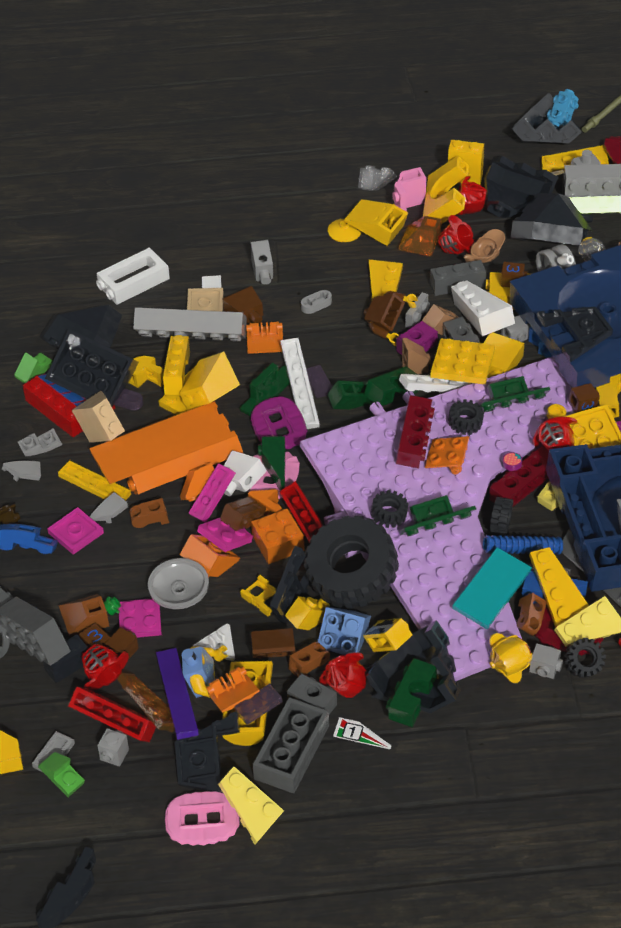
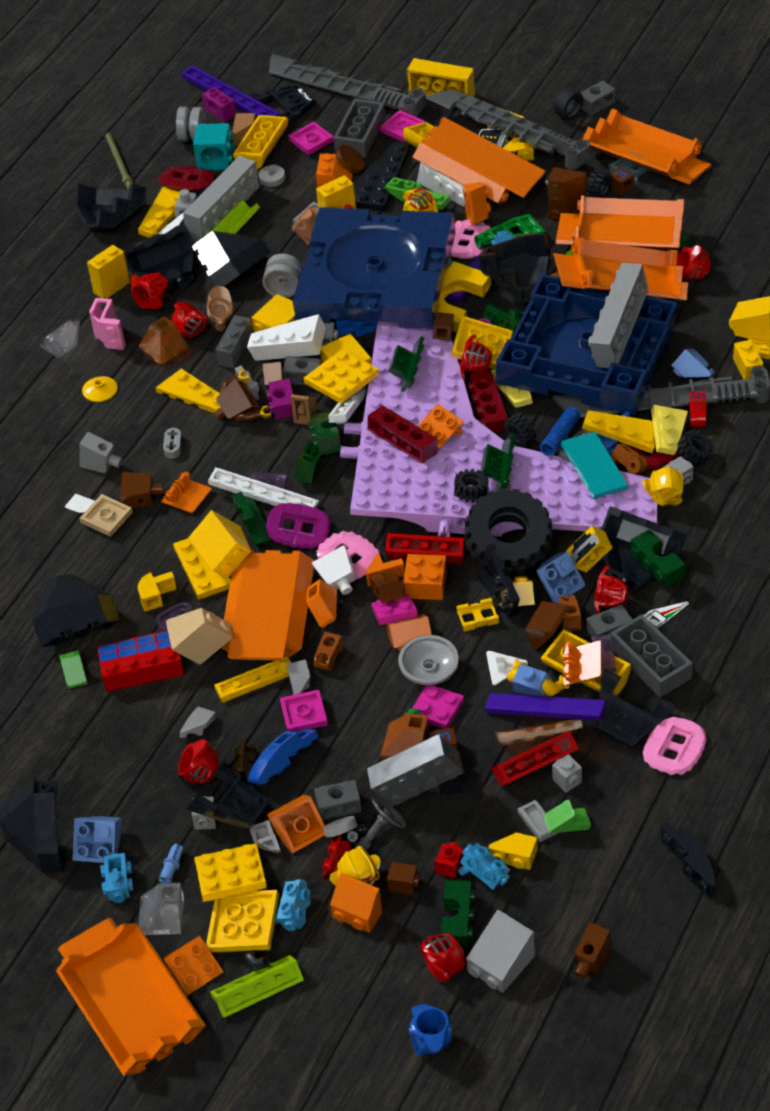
camera: 55 degrees left, 0 degrees up
light grey slope [18,428,62,456] -> none
black slope [45,329,139,407] -> none
red piece [81,644,129,690] -> none
white piece [96,247,170,305] -> none
reddish brown brick [105,627,139,660] -> none
light grey brick [133,308,247,341] -> none
yellow arch [163,335,190,395] -> none
dark pink plate [189,463,236,523] -> none
light yellow wing [218,767,284,845] -> none
dark green slope [258,436,286,491] -> none
yellow slope [344,199,408,246] -> none
yellow arch [423,155,469,229] -> none
black tyre [448,399,484,435] -> none
reddish brown brick [501,262,528,288] -> none
tile [503,452,522,471] -> none
black wing [537,306,613,362] -> none
dark azure brick [547,89,579,129] -> none
yellow tile [547,404,566,419] -> none
white arm [557,253,574,266] -> none
clear hair [578,237,606,262] -> none

